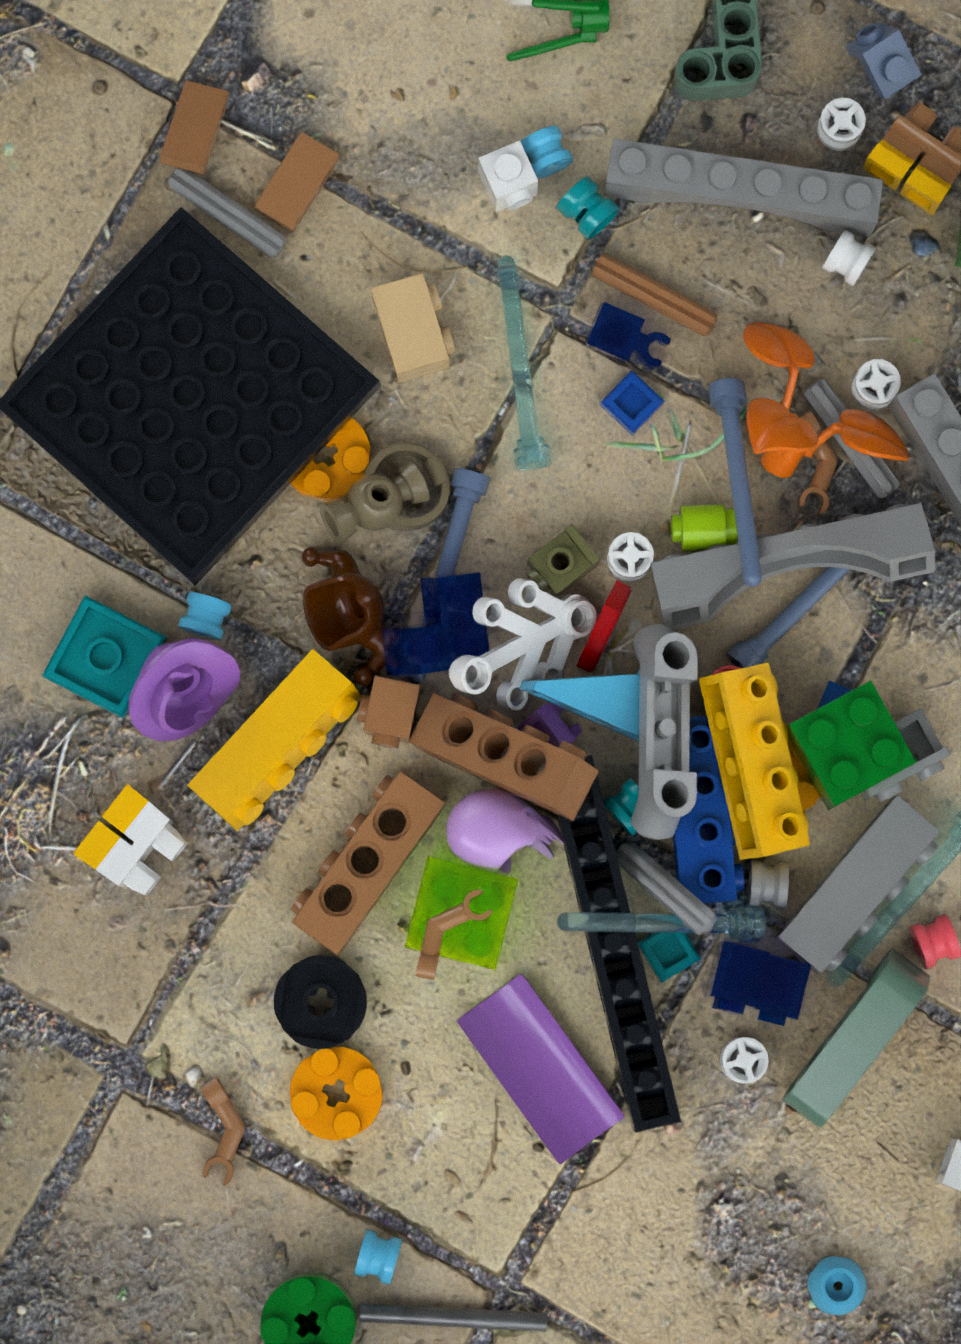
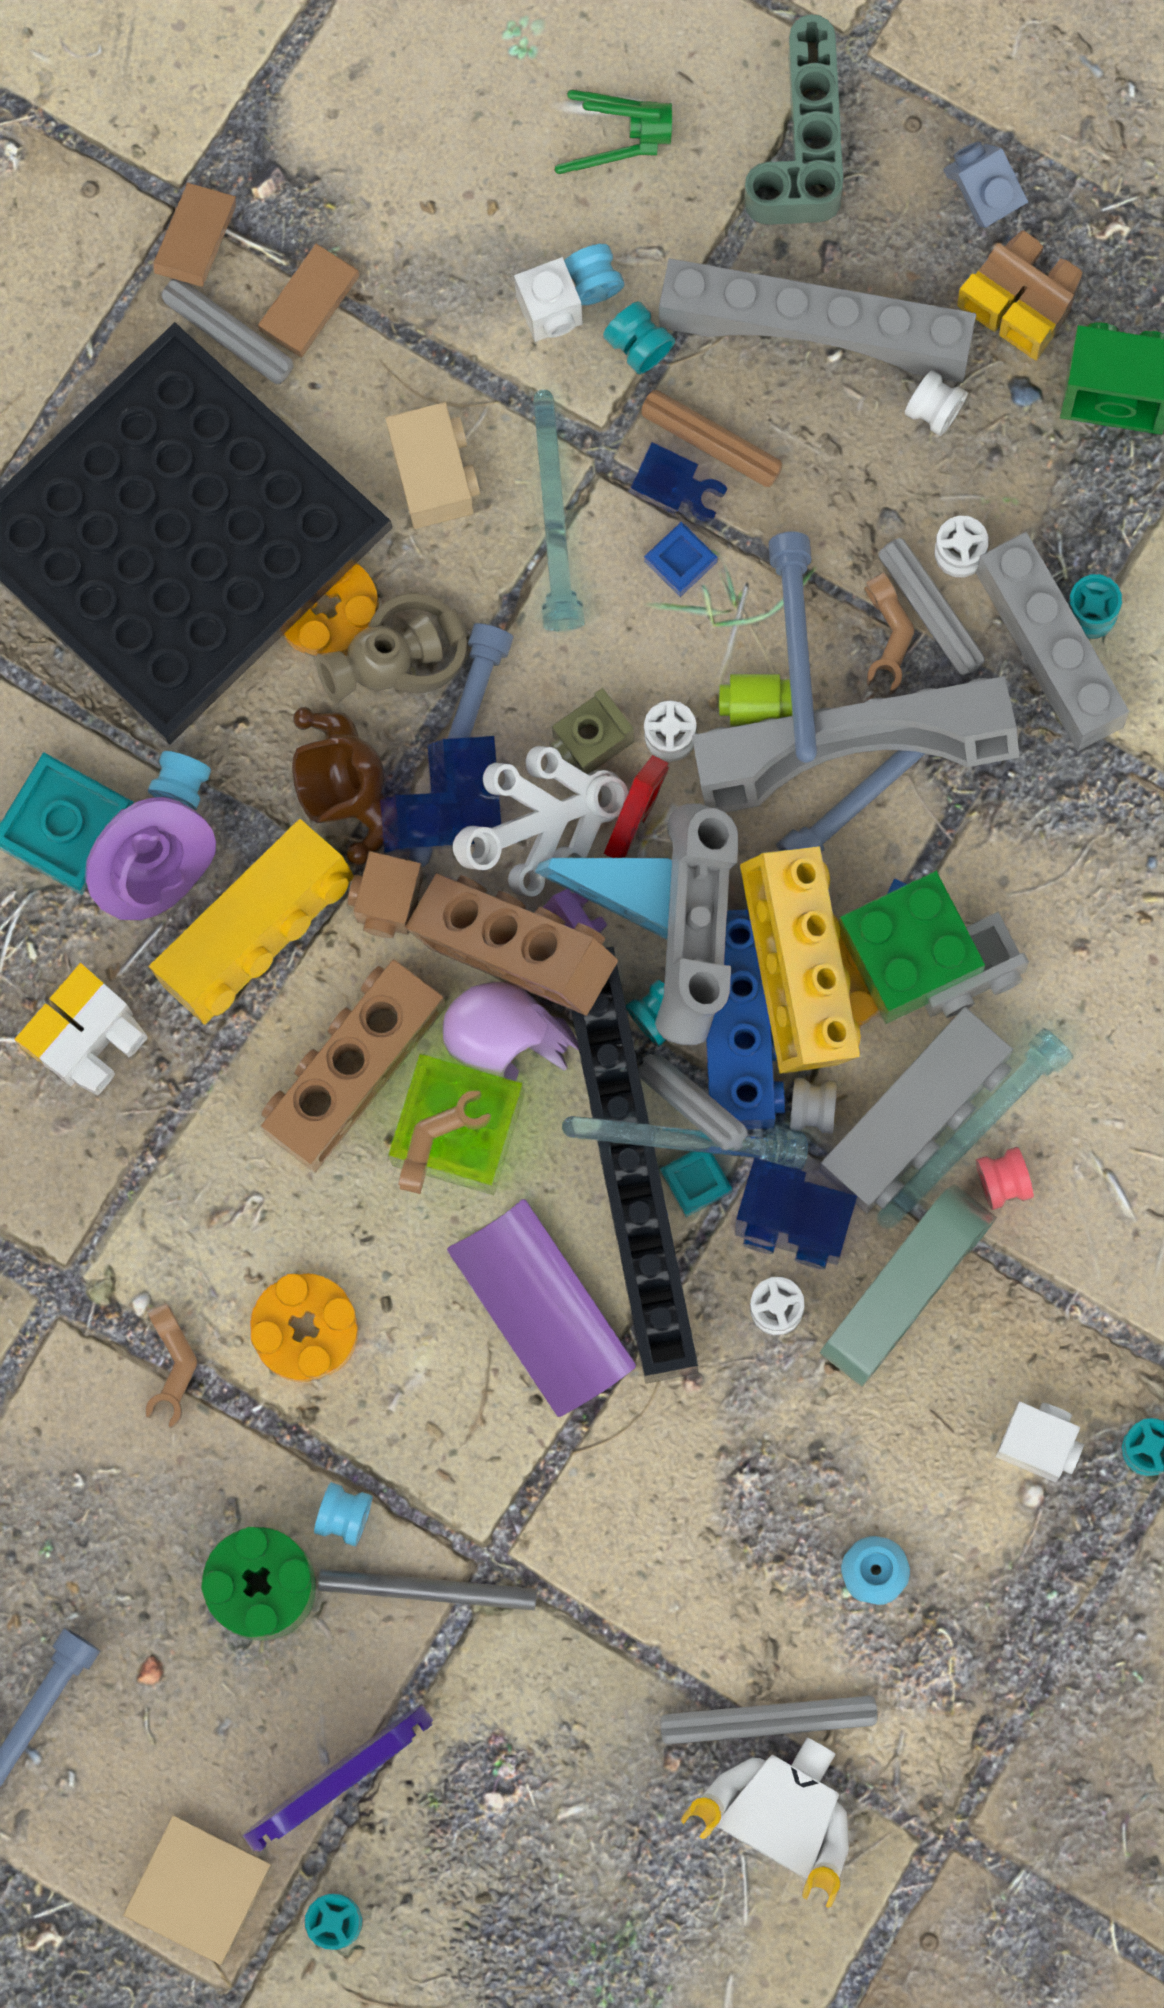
camera: 10 degrees right, 5 degrees down
black plate [274,955,367,1049] -> none
orange plant [743,323,910,478] -> none
white wheel [817,97,866,151] -> none

